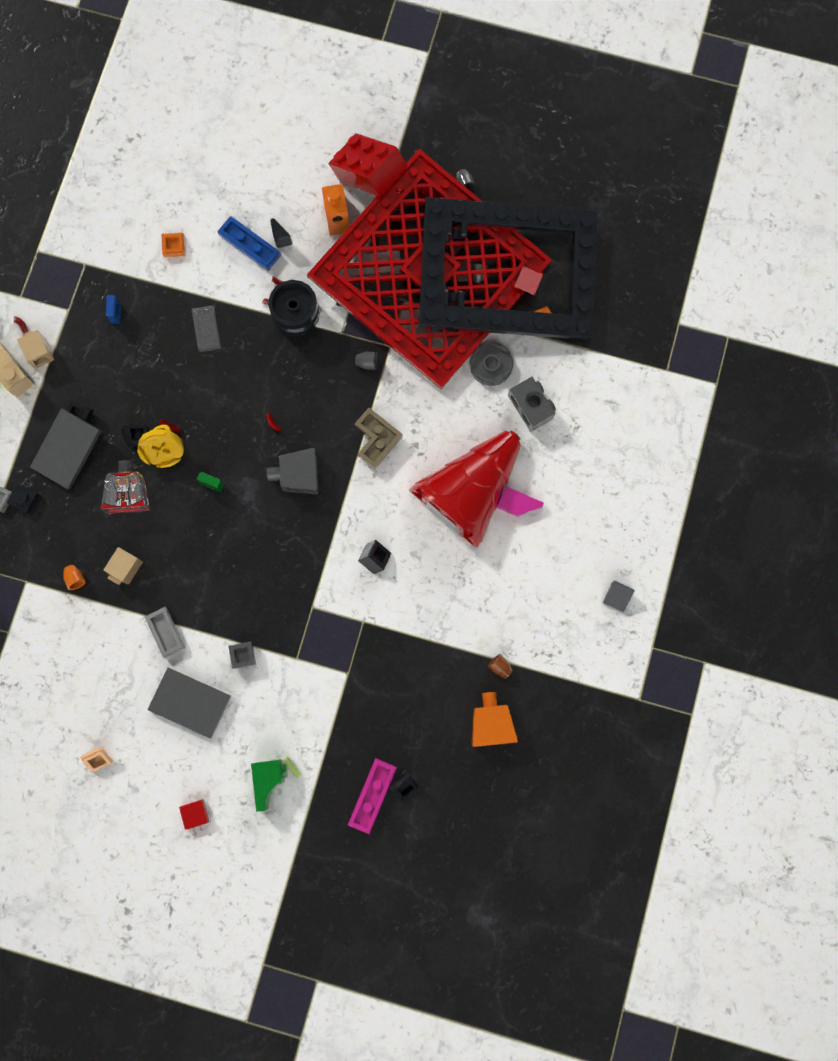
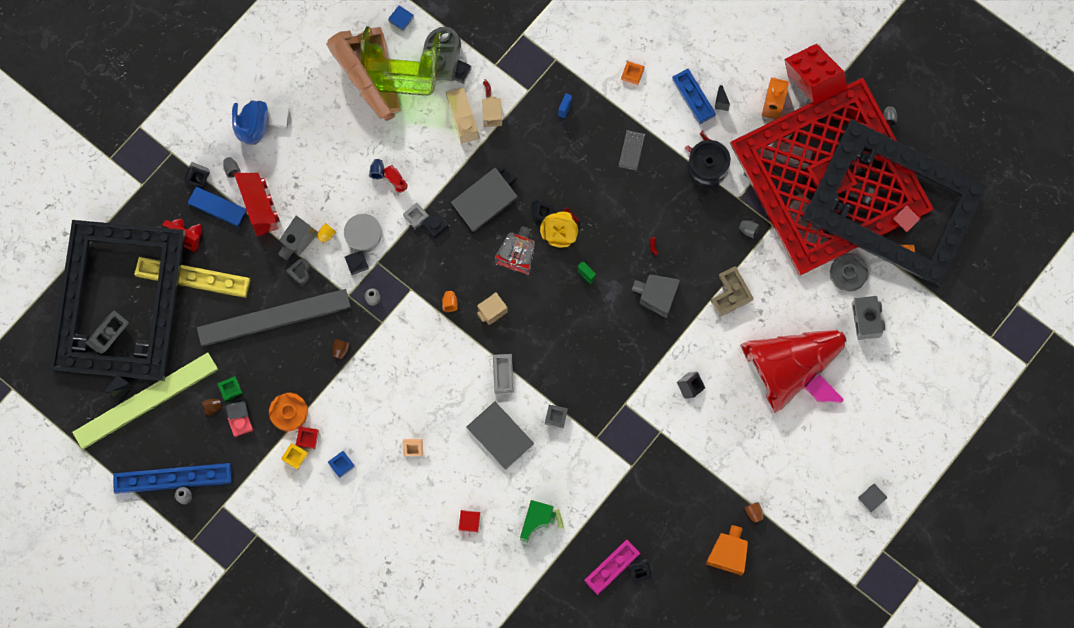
camera: 25 degrees right, 5 degrees down
none -> blue tile [328,451,355,478]

